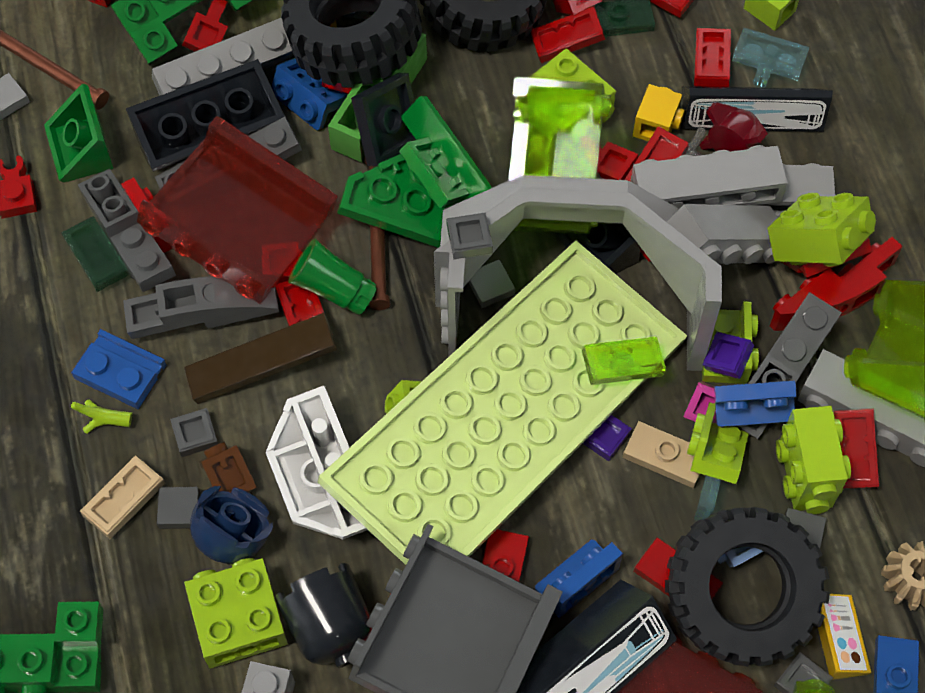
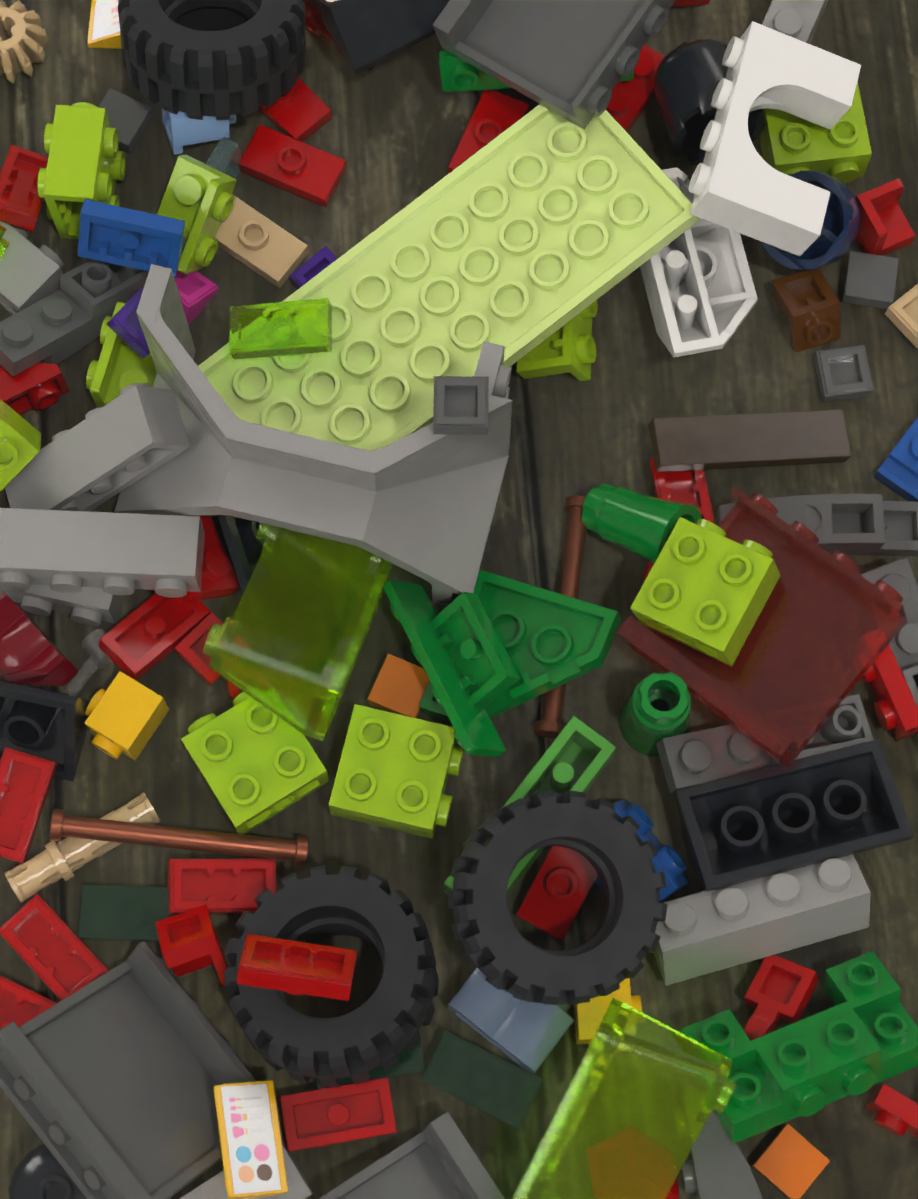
camera: 170 degrees left, 10 degrees up
black tile [351,73,416,166] -> none
blue bracket [535,540,623,619] -> none
none -> tan pin [4,792,161,903]
none -> copper bar [50,809,308,868]
none -> red plate [238,124,347,208]
none -> lime brick [329,704,464,839]
none -> orange tile [367,653,430,718]
none -> green plant [618,672,691,756]
none -> lime brick [630,517,781,667]
none -> white arch [689,21,861,256]
none -> red panel [856,178,916,256]

